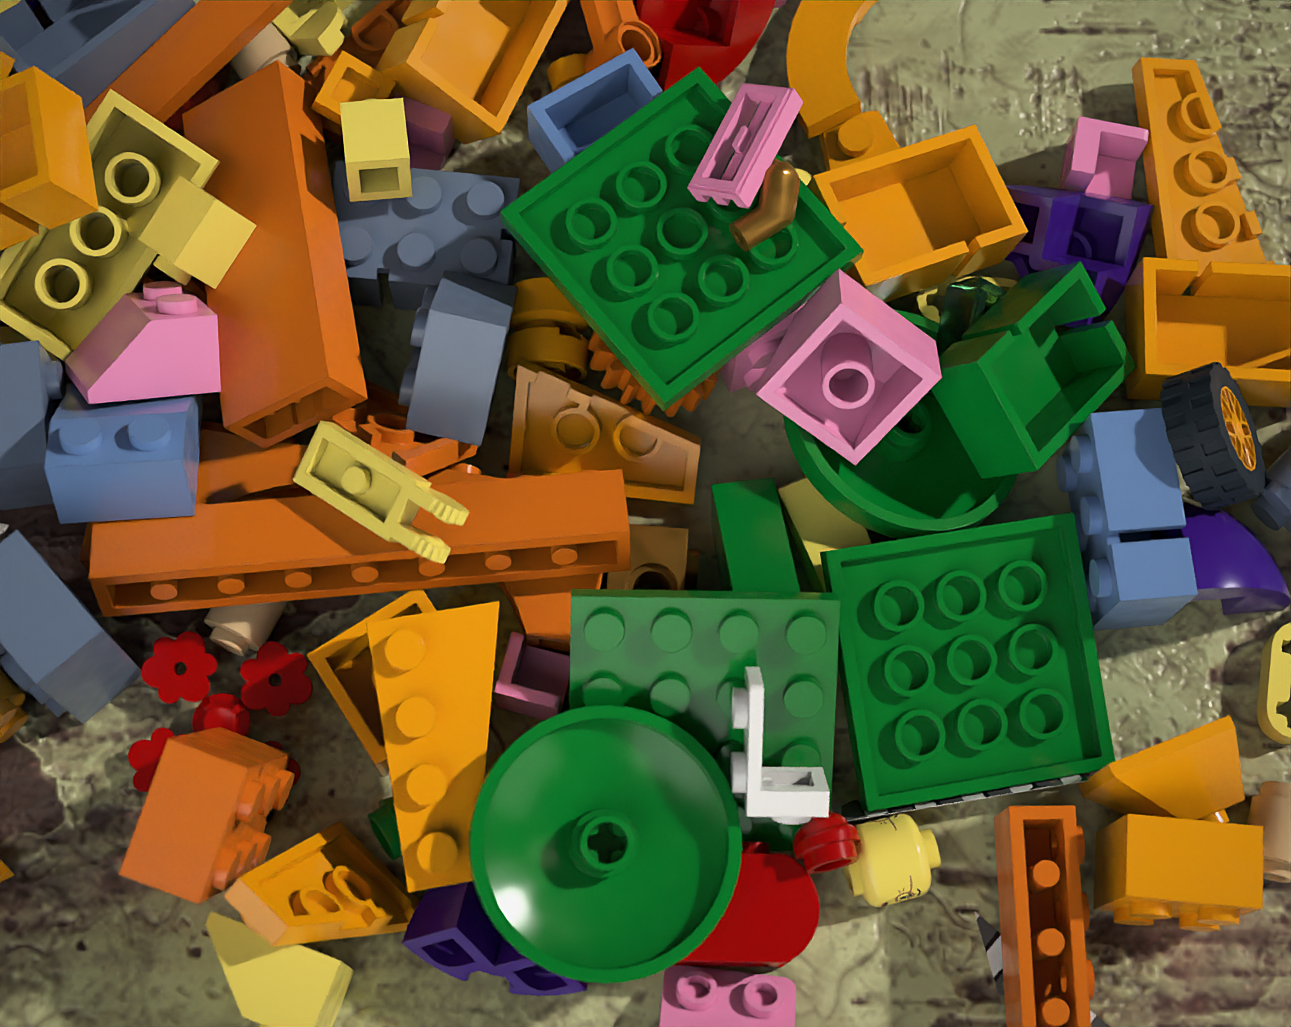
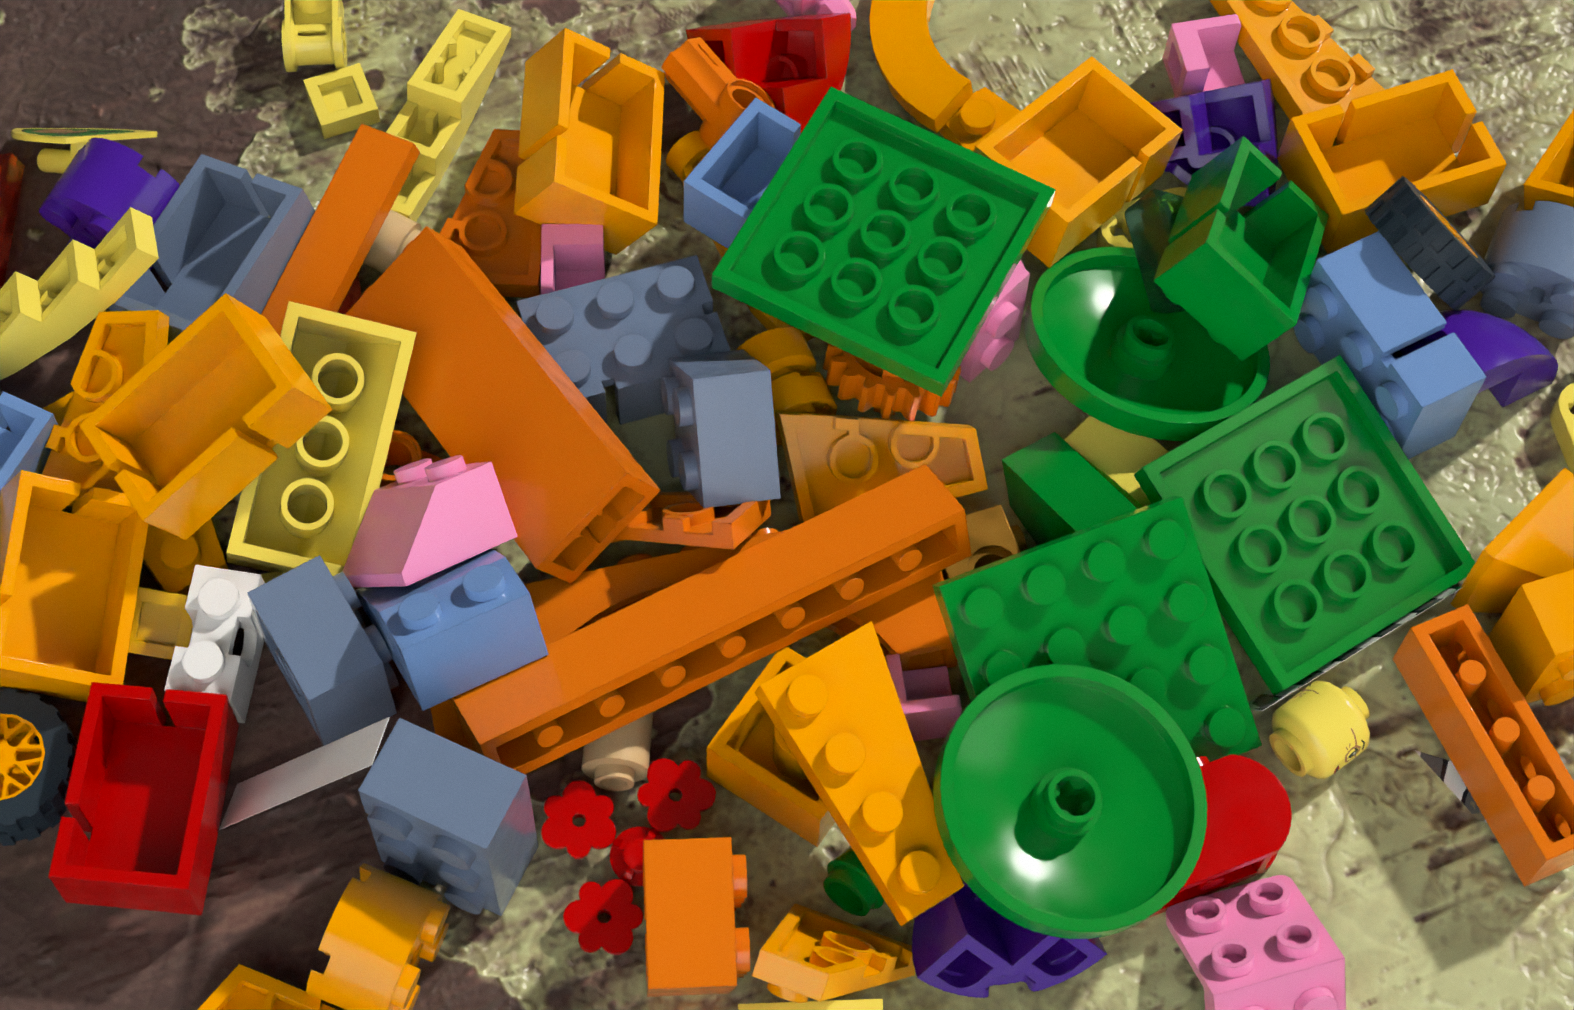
camera: 20 degrees left, 10 degrees down
light yellow brick [138,175,257,289] -> none
light yellow tile [288,1,348,56] -> none
light yellow hinge [293,420,469,564] -> none
light orange tile [311,50,396,126] -> none
light yellow brick [340,98,413,202] -> none
bright pink tile [687,83,803,209] -> none
pearl gold arm [729,159,800,252] -> none
white bracket [730,667,830,825] -> none
bright pink slope [756,268,942,466] -> none
red plate [793,809,861,874] -> none

